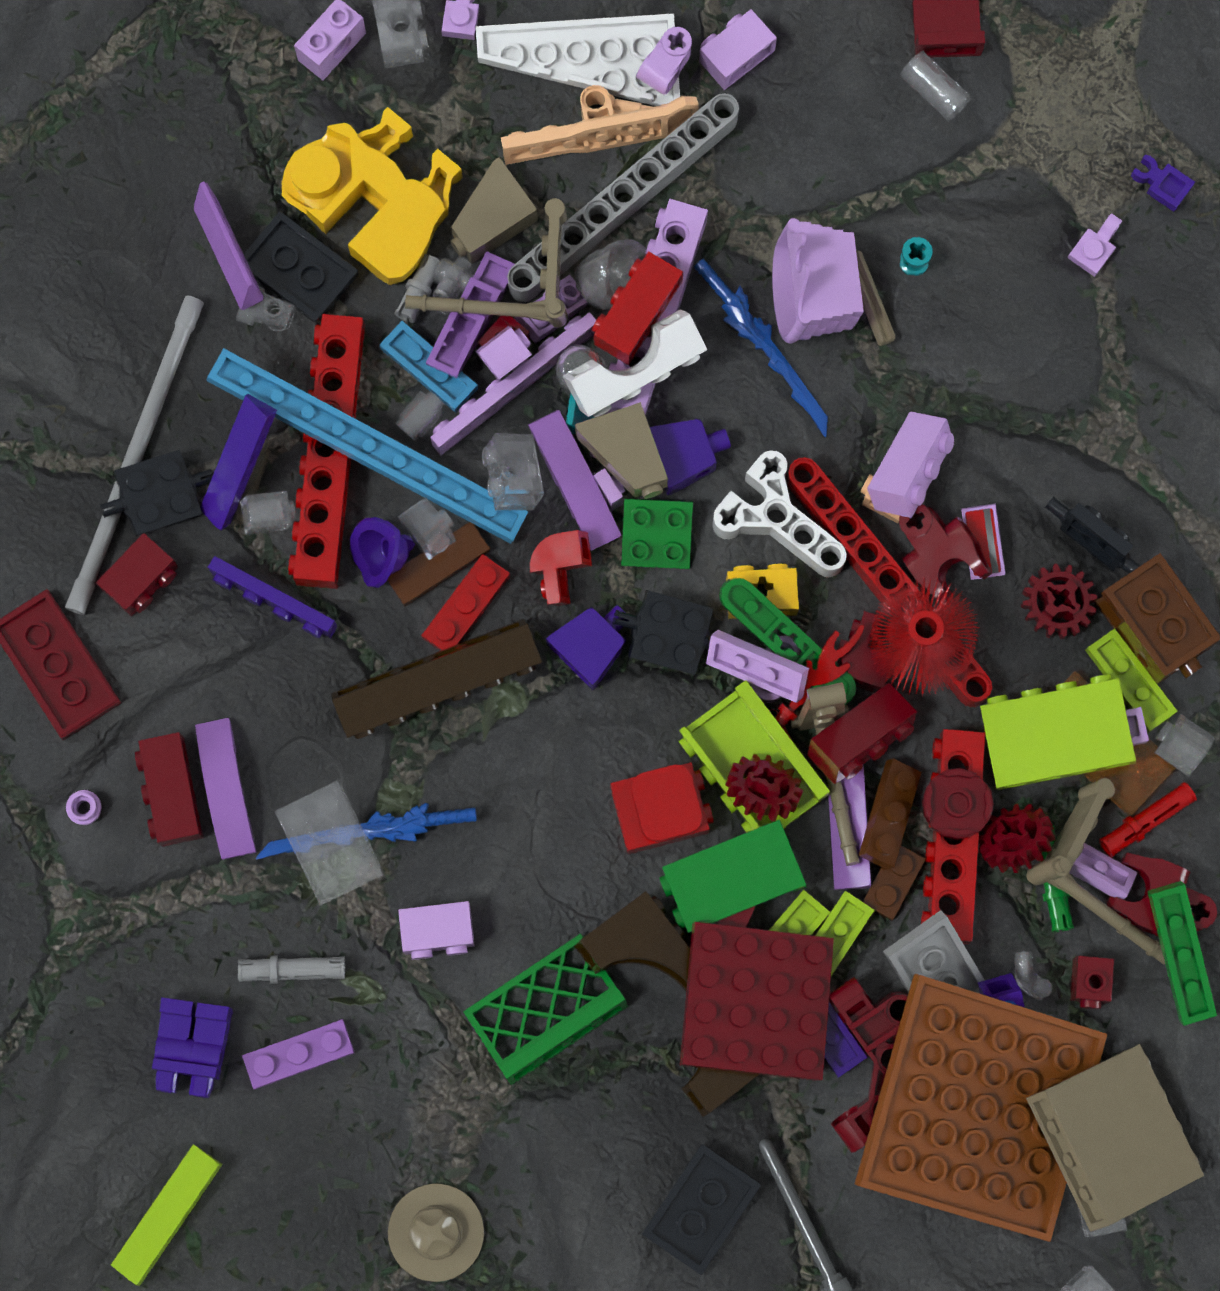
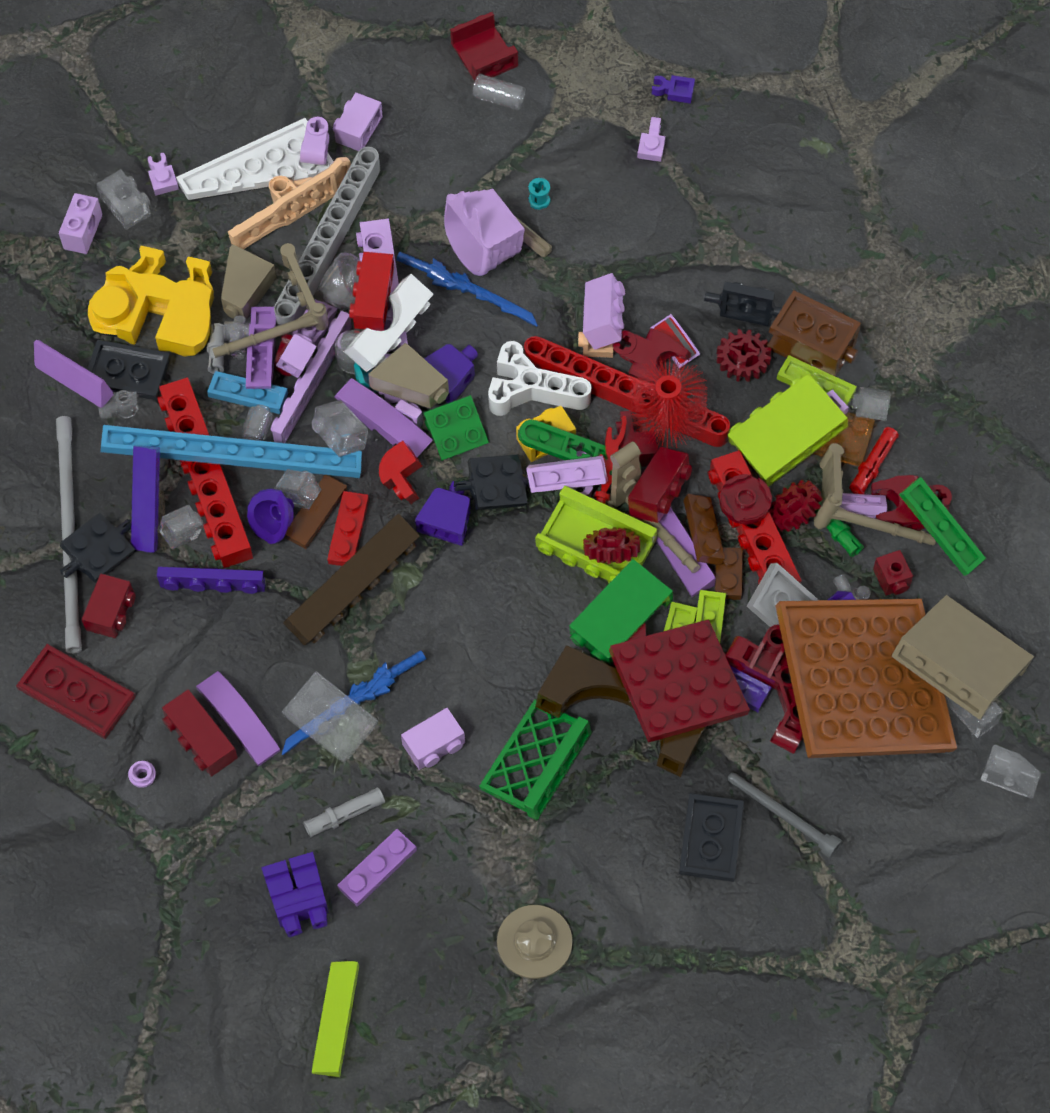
camera: 25 degrees left, 15 degrees down
red brick [610,762,714,855] -> none

